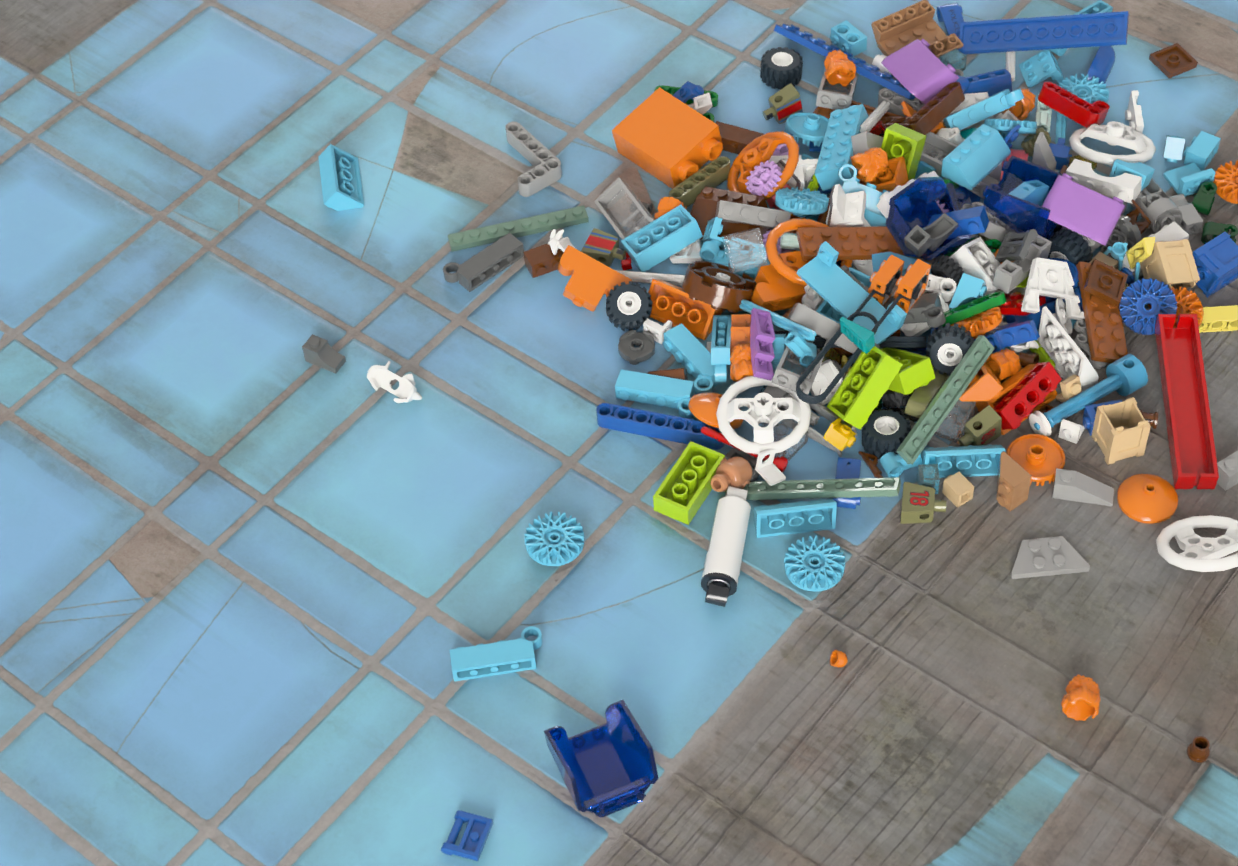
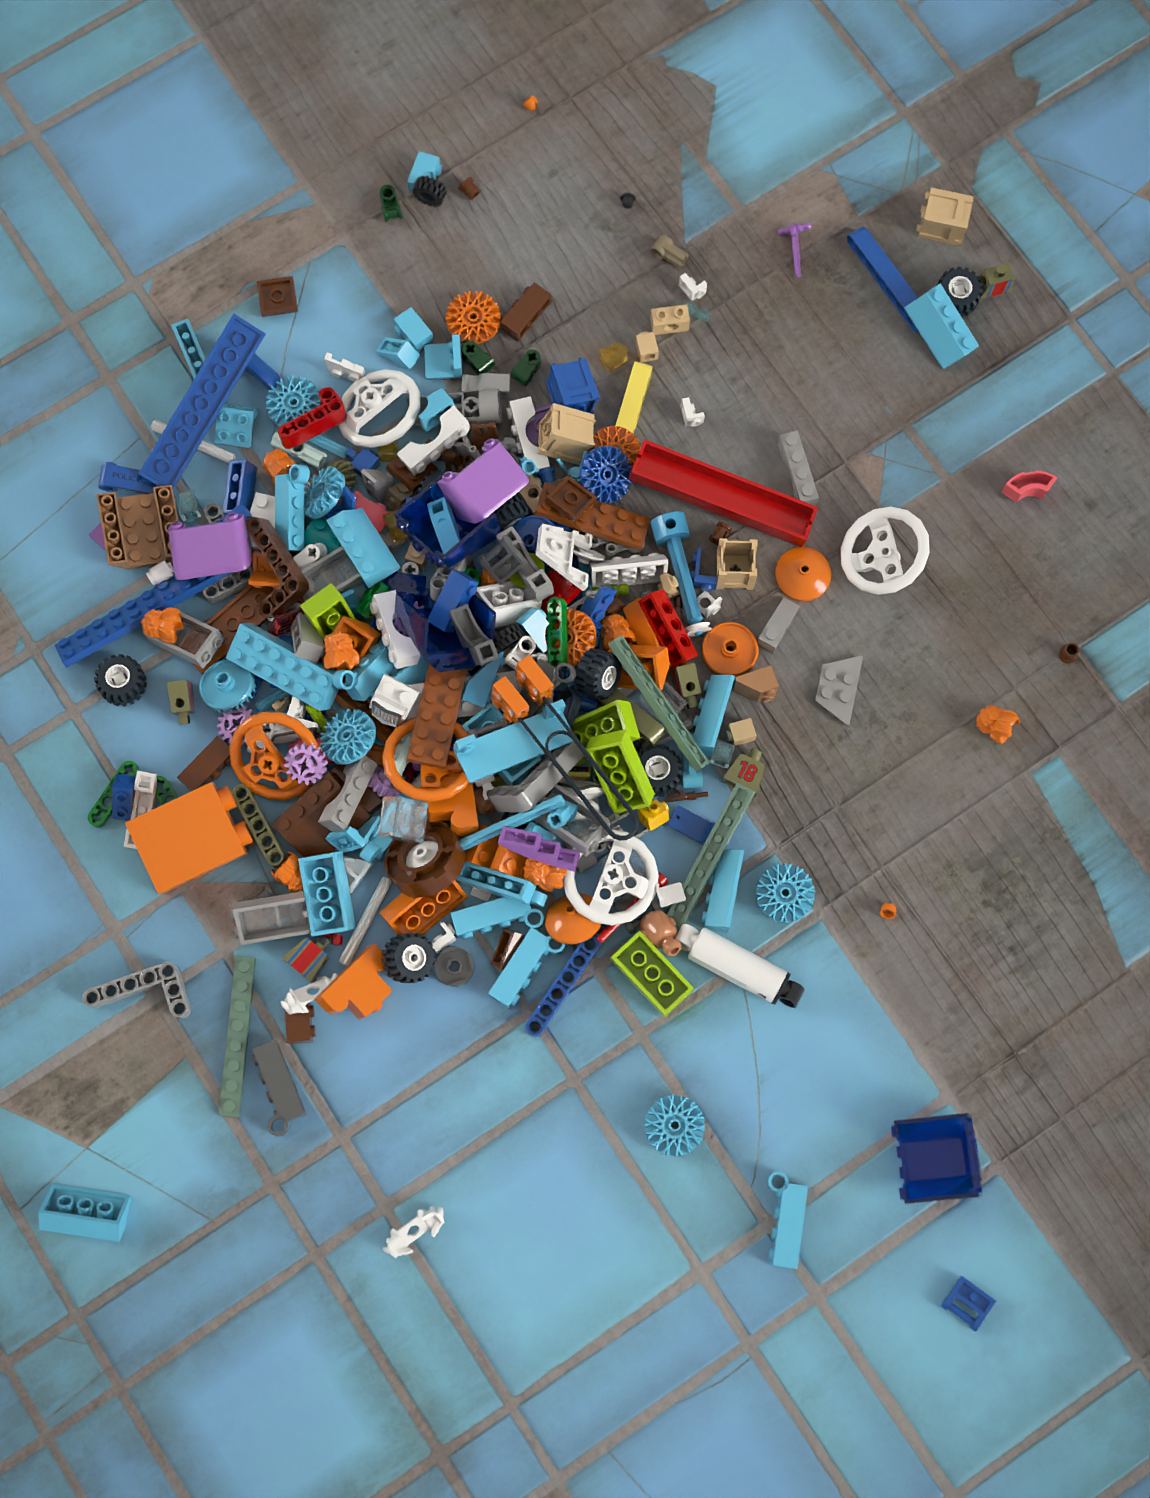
camera: 75 degrees left, 25 degrees up
dark grey arch [302,334,346,374] -> none
medium azure brick [830,20,867,57] -> none
teal slope [840,317,875,354] -> none
white axle [859,100,890,133] -> none
light yellow slope [1126,237,1155,269] -> none

